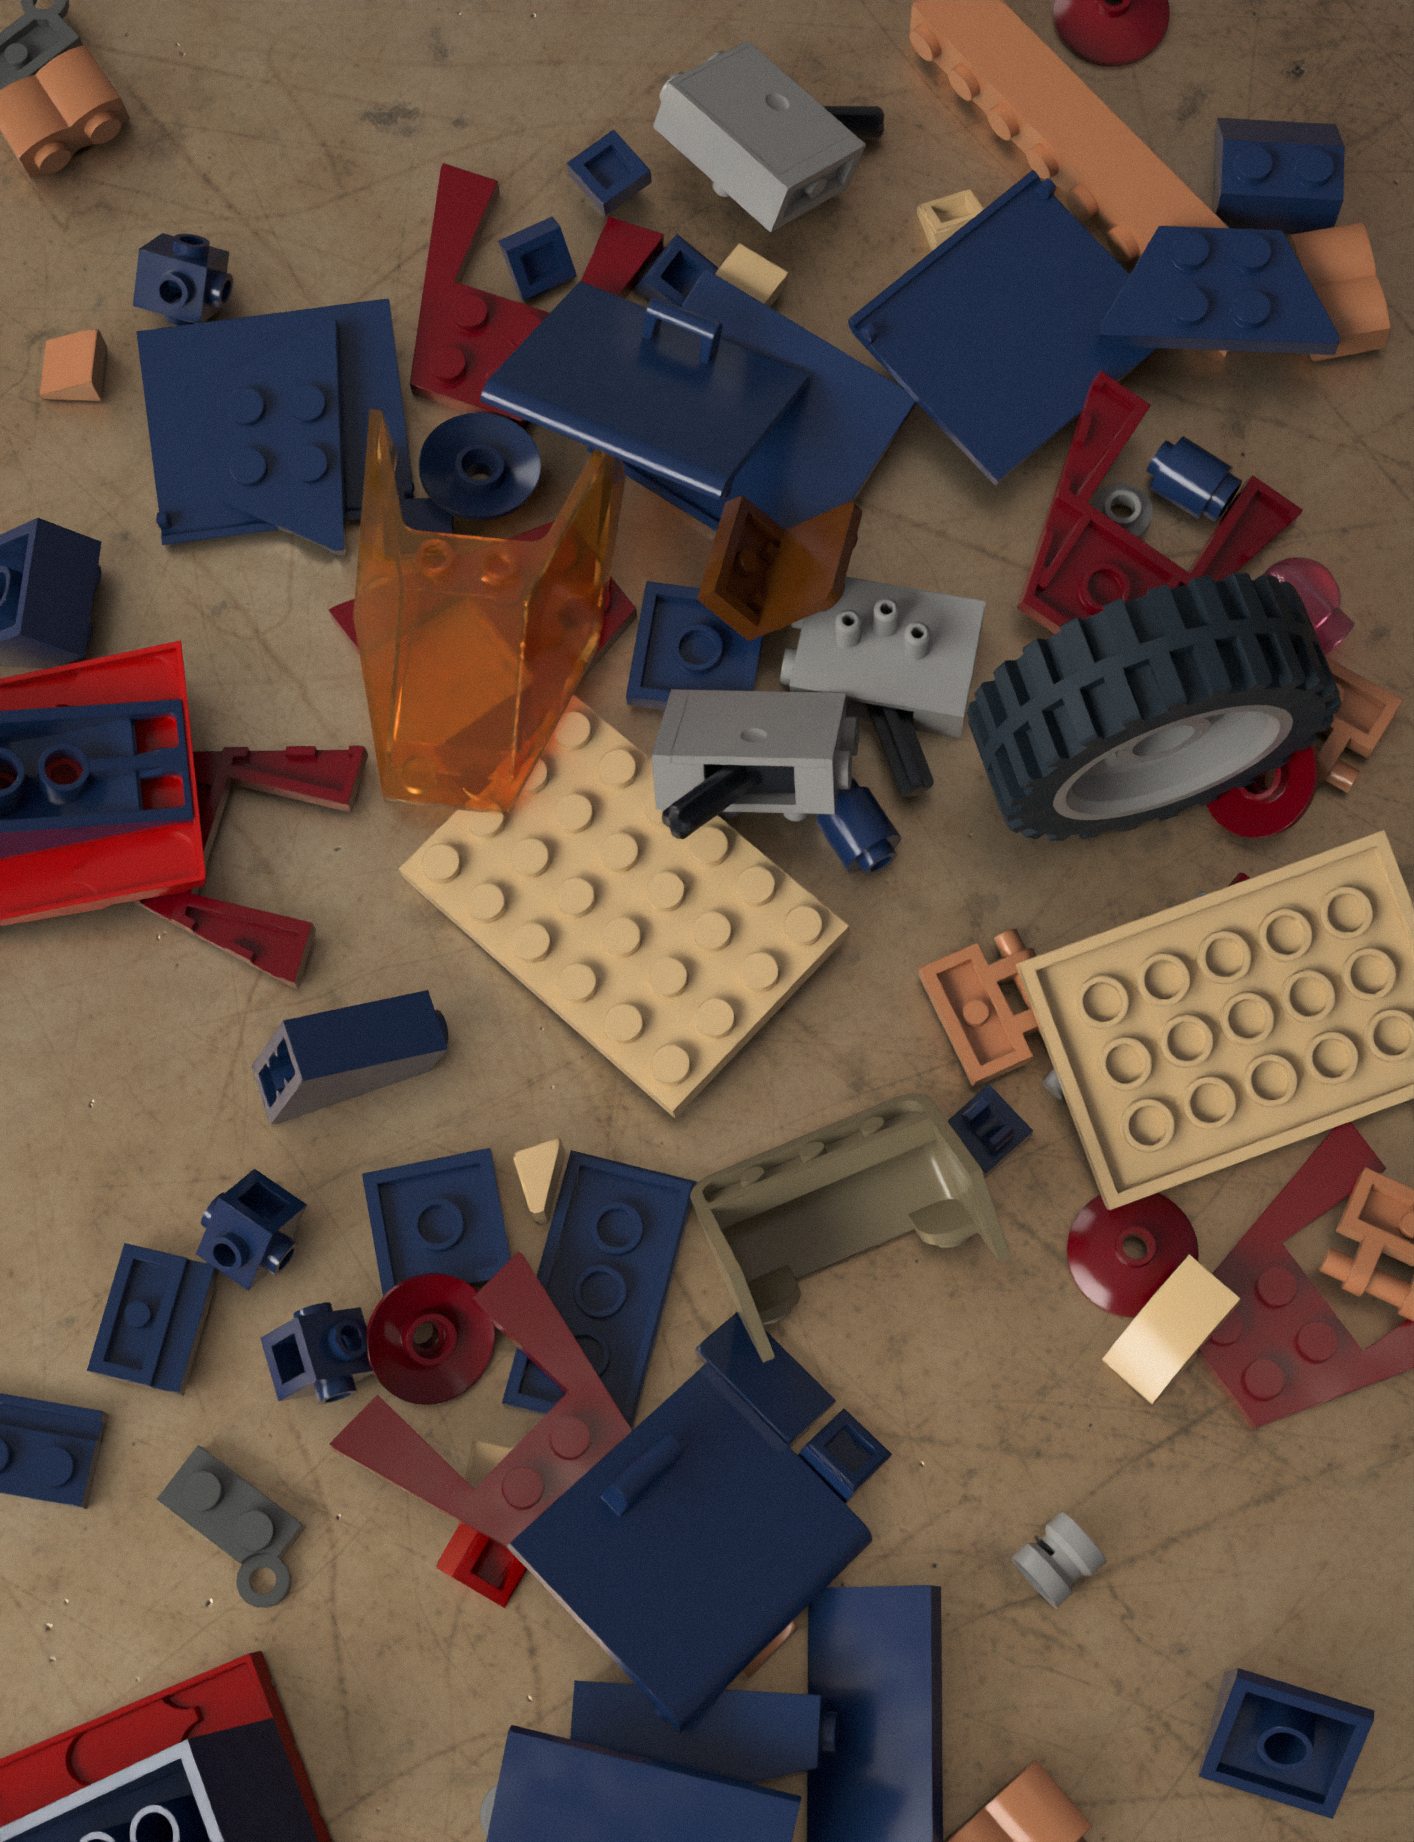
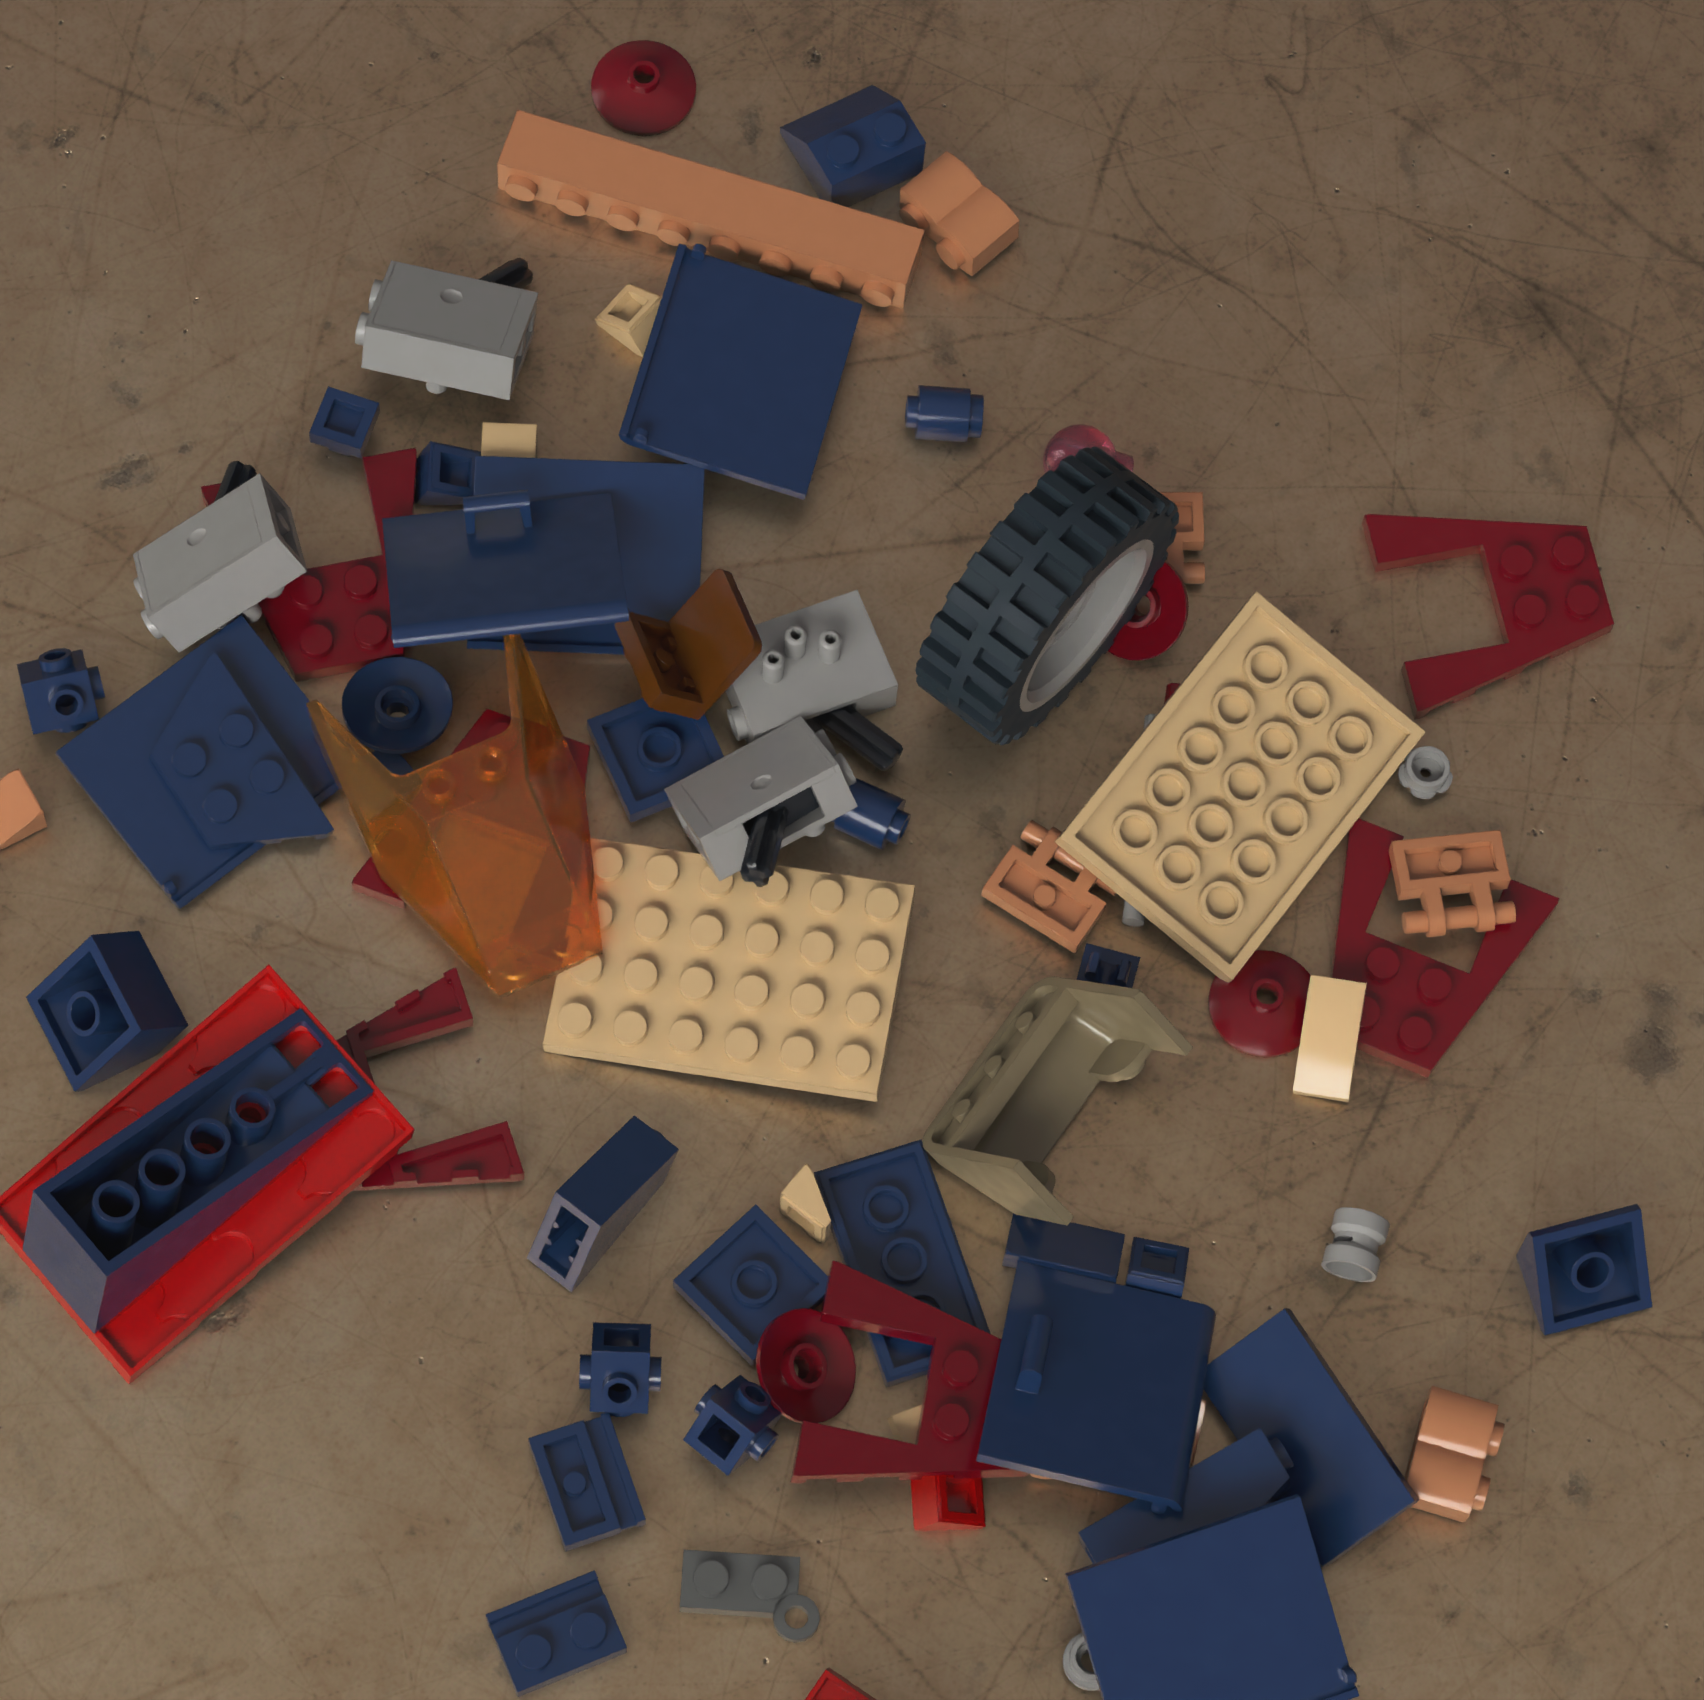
camera: 45 degrees left, 5 degrees down
dark blue tile [498,216,577,301] -> none
dark red wing [1016,370,1303,634] -> none
light grey plate [1092,483,1153,538] -> none
dark blue wing [1097,226,1339,355] -> none
none -> light grey piece [133,461,307,653]

